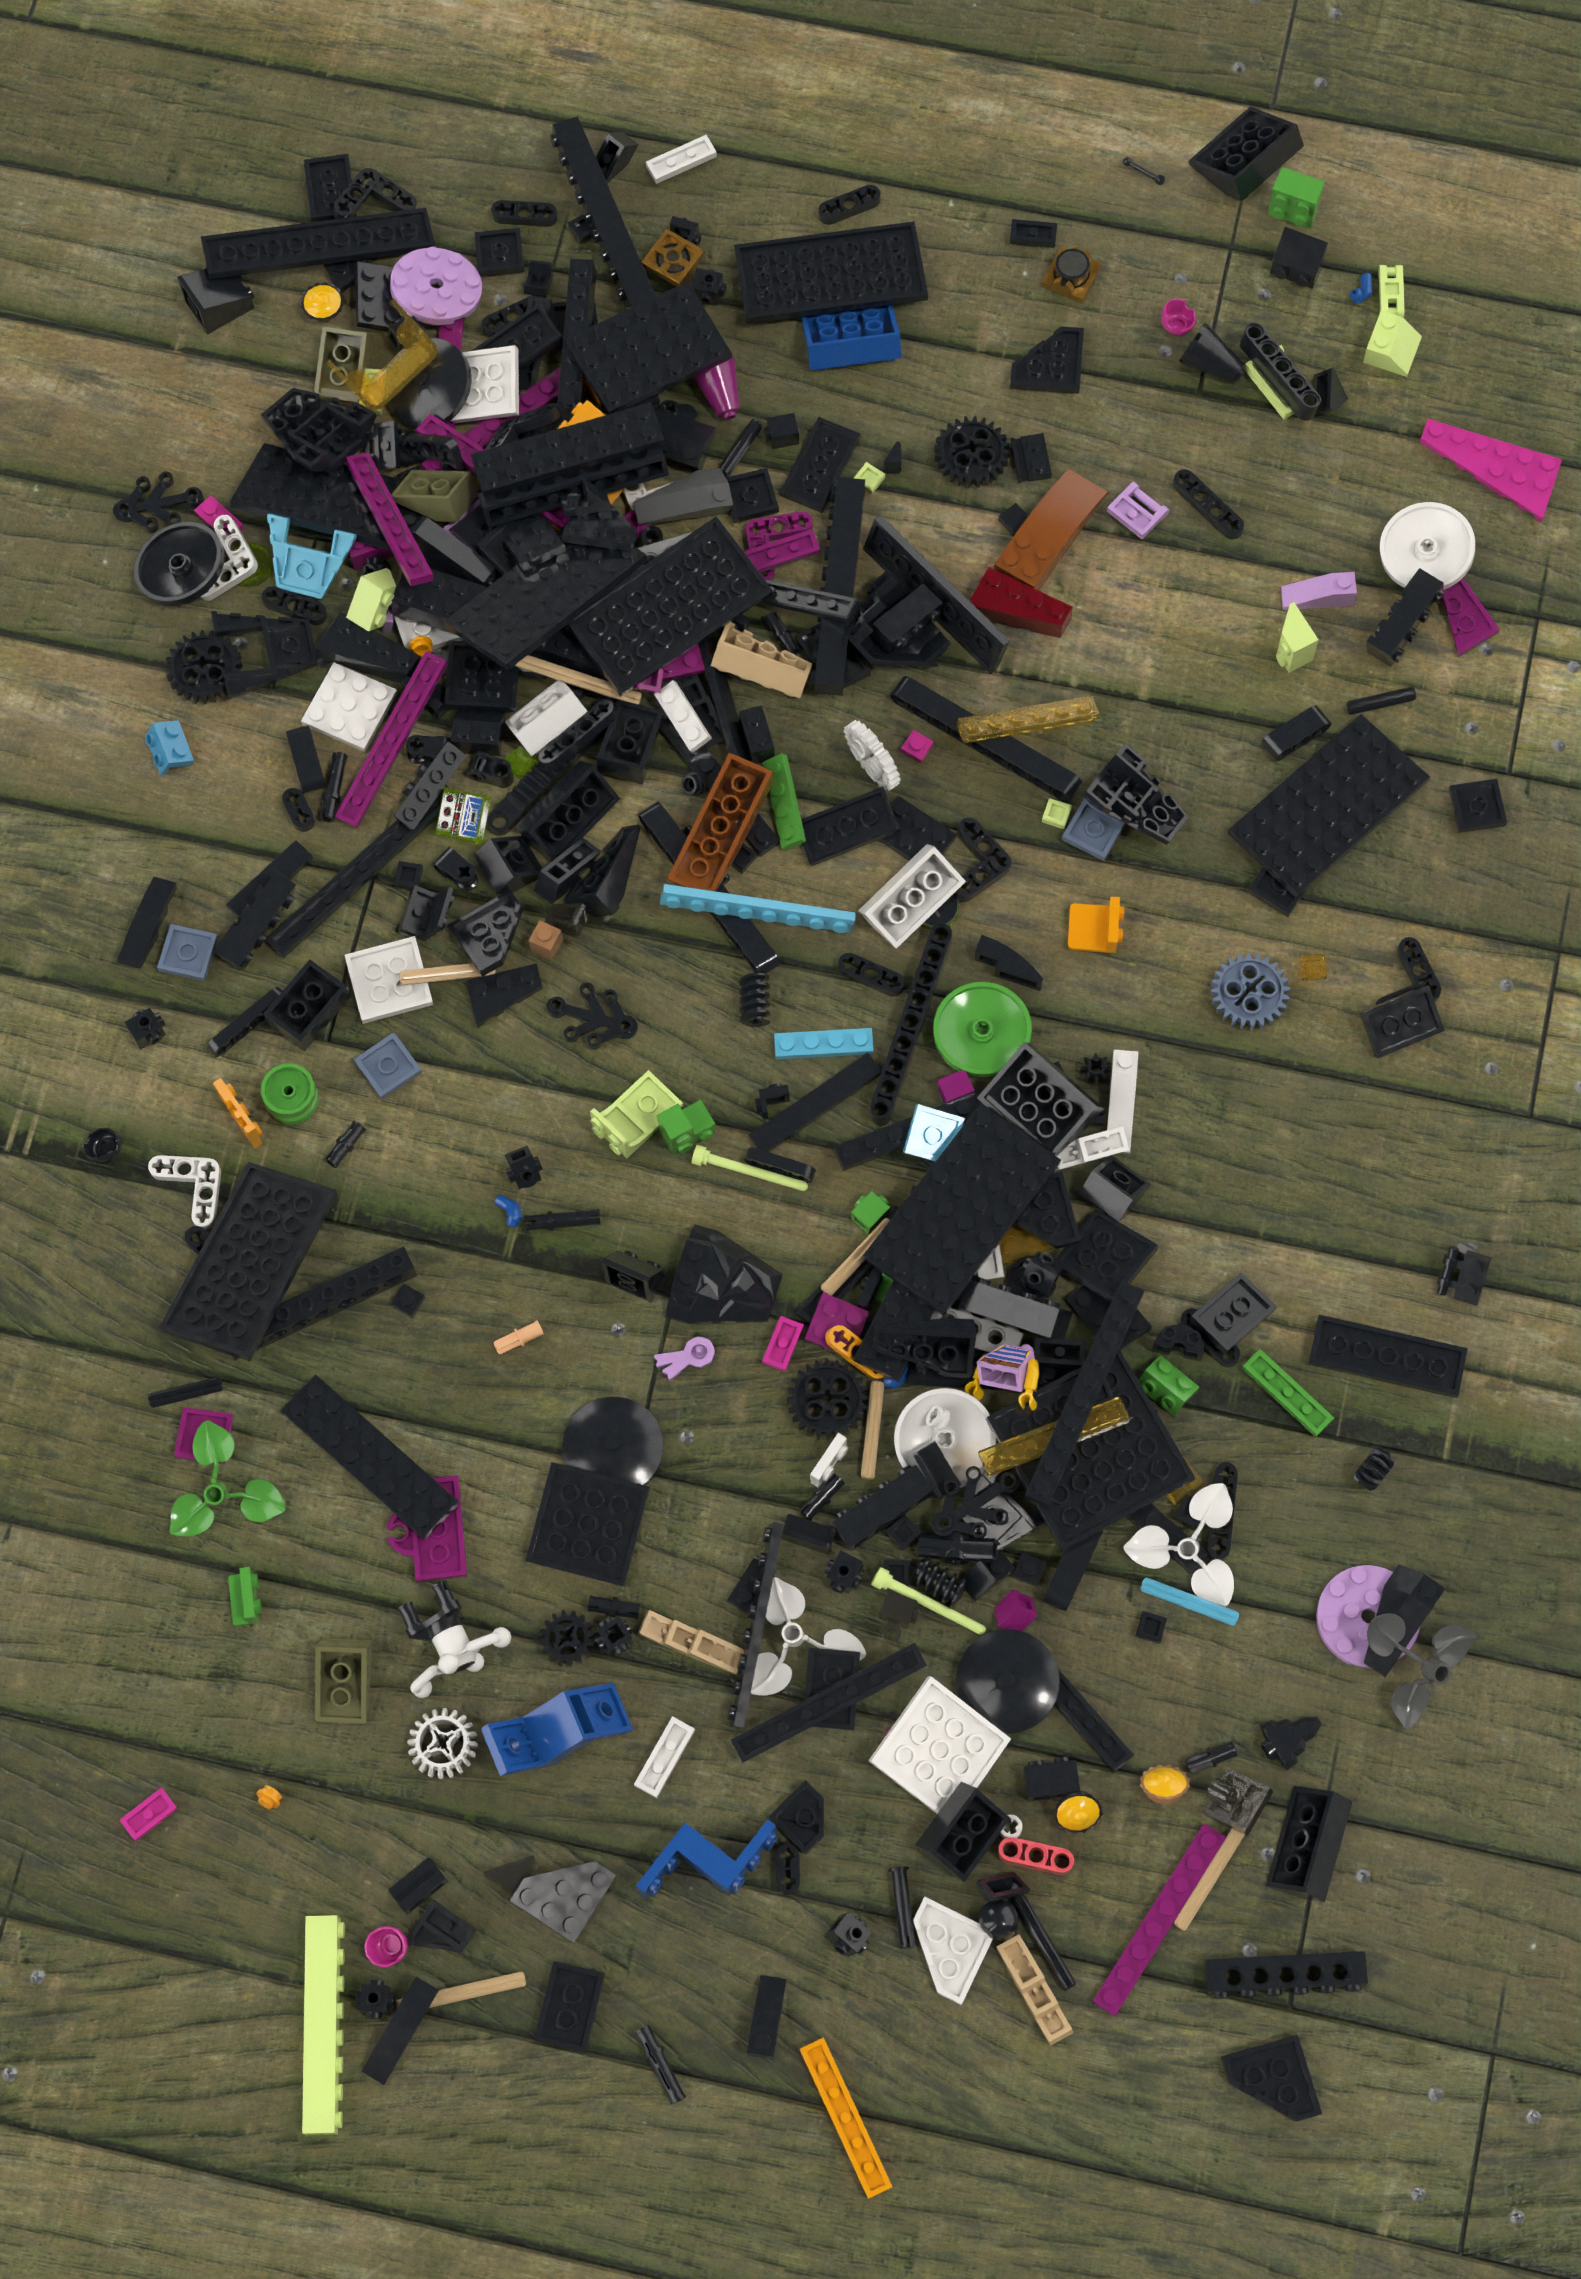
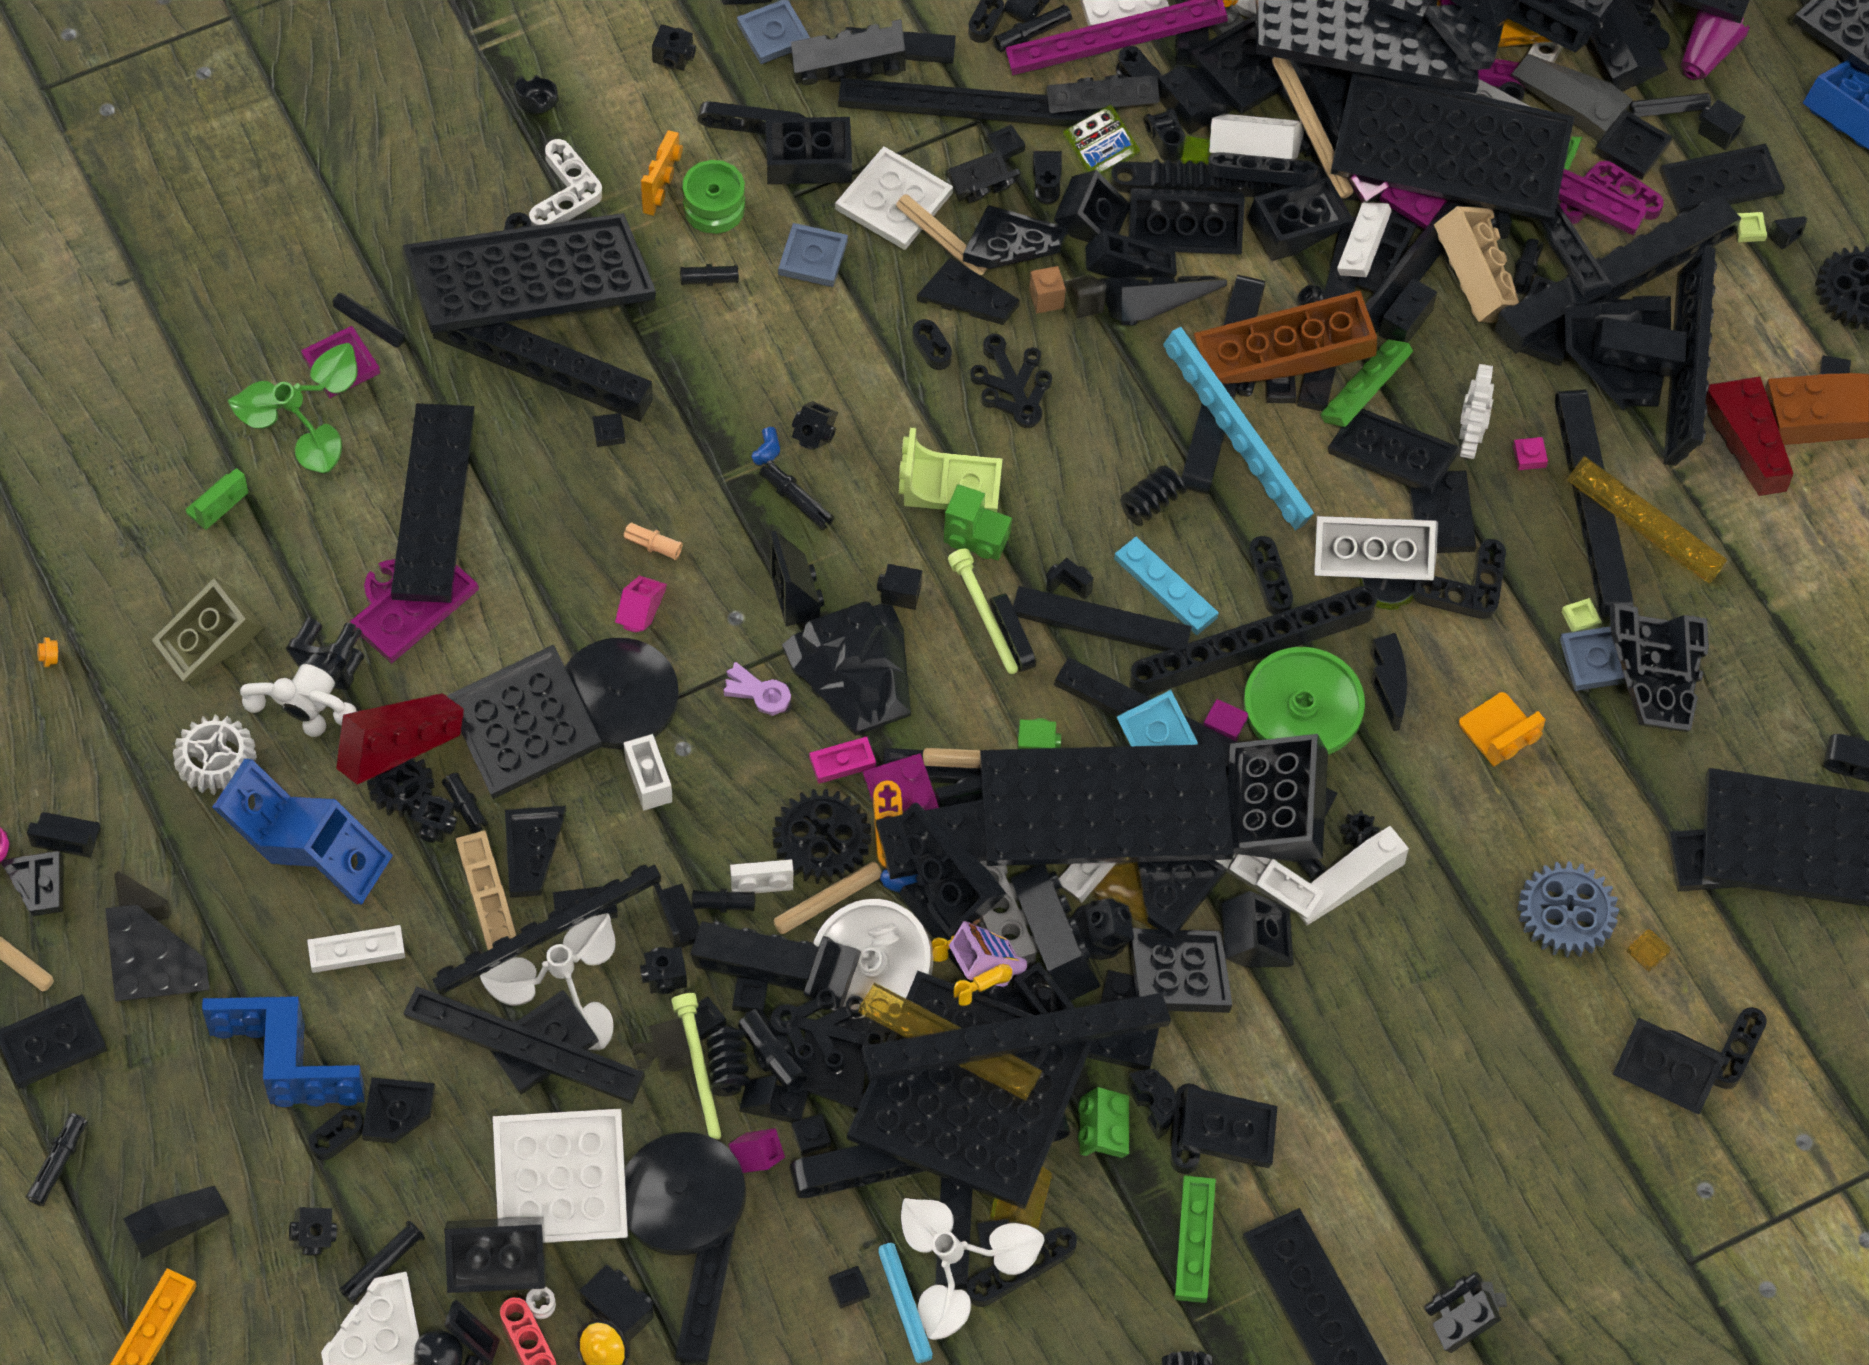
camera: 45 degrees right, 10 degrees down
none -> dark red wedge [336,693,464,785]
none -> black wing [505,805,567,898]
none -> dark pink slope [615,576,667,632]
none -> white brick [624,734,672,811]
none -> black brick [877,564,923,610]
none -> black beam [912,319,952,370]

